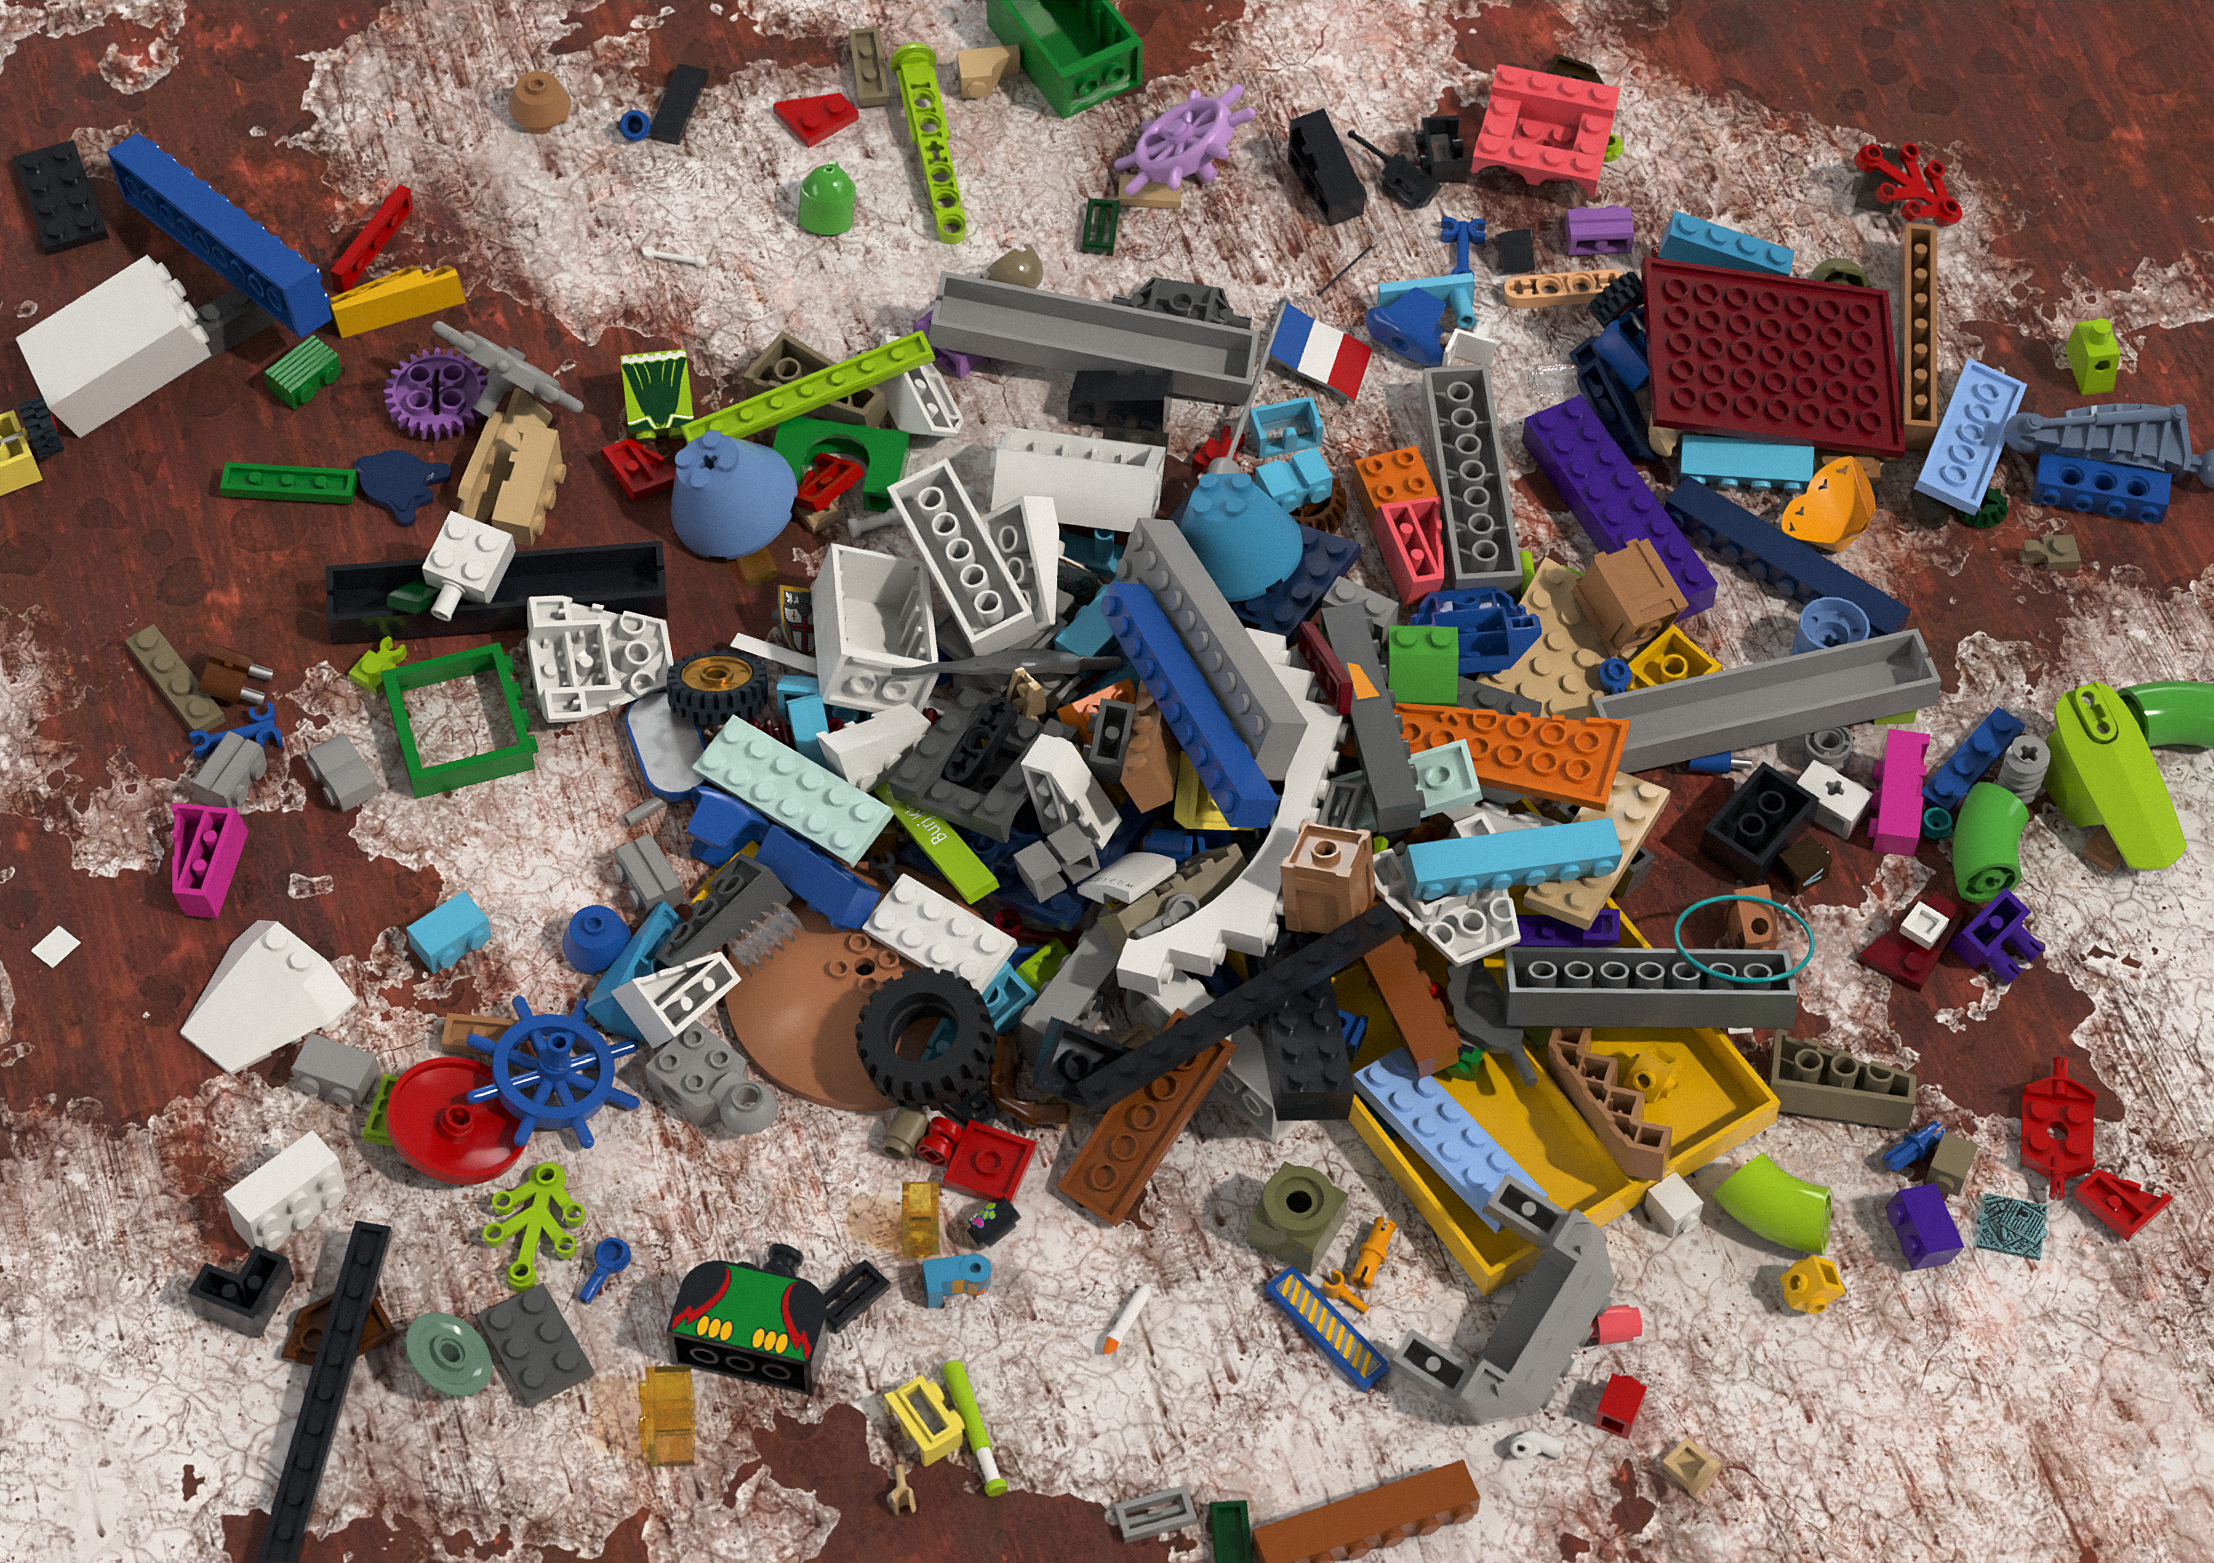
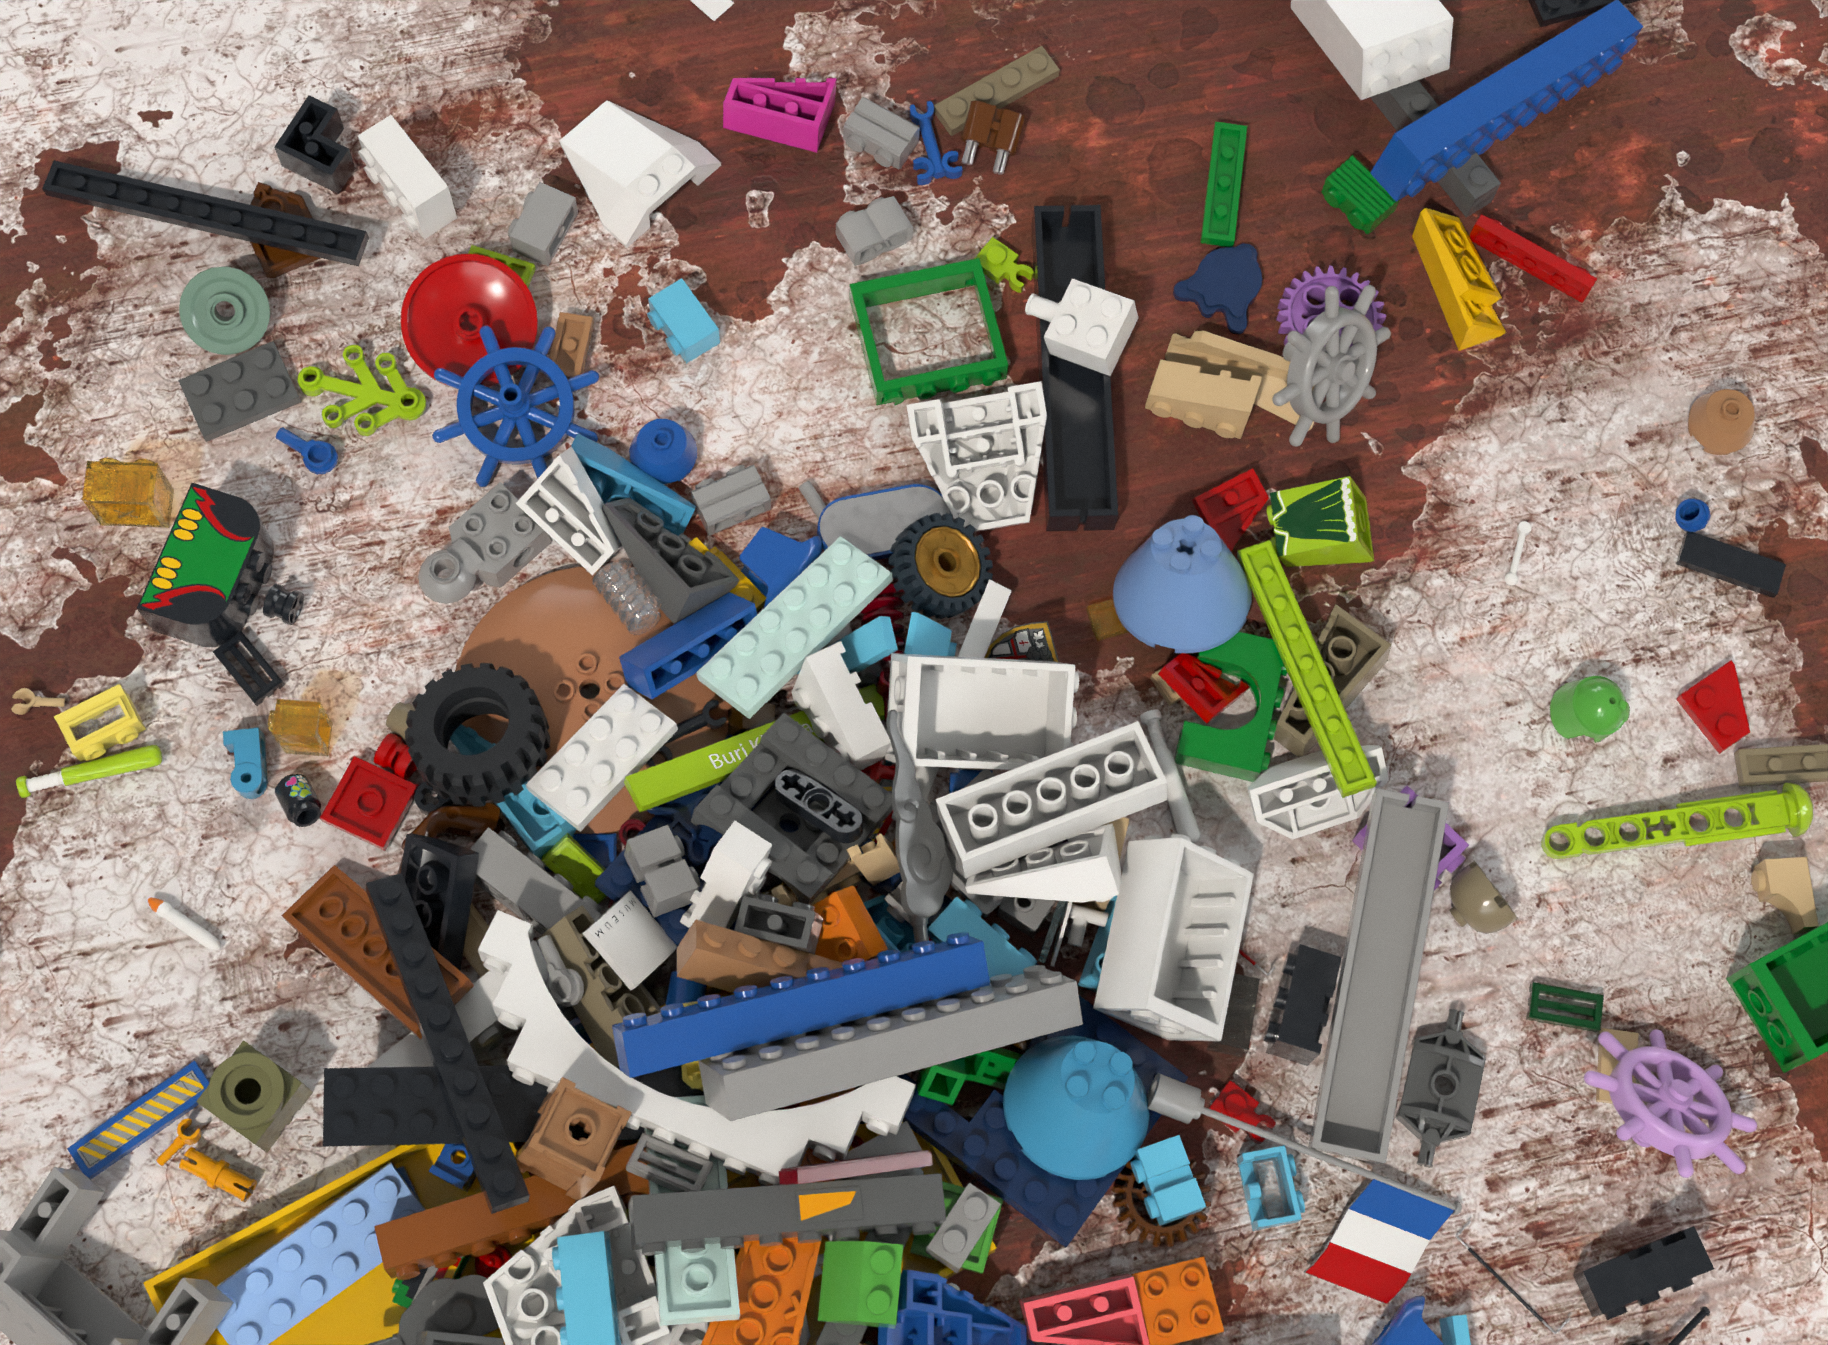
camera: 90 degrees right, 15 degrees up
dark green tile [387,578,442,614] -> none

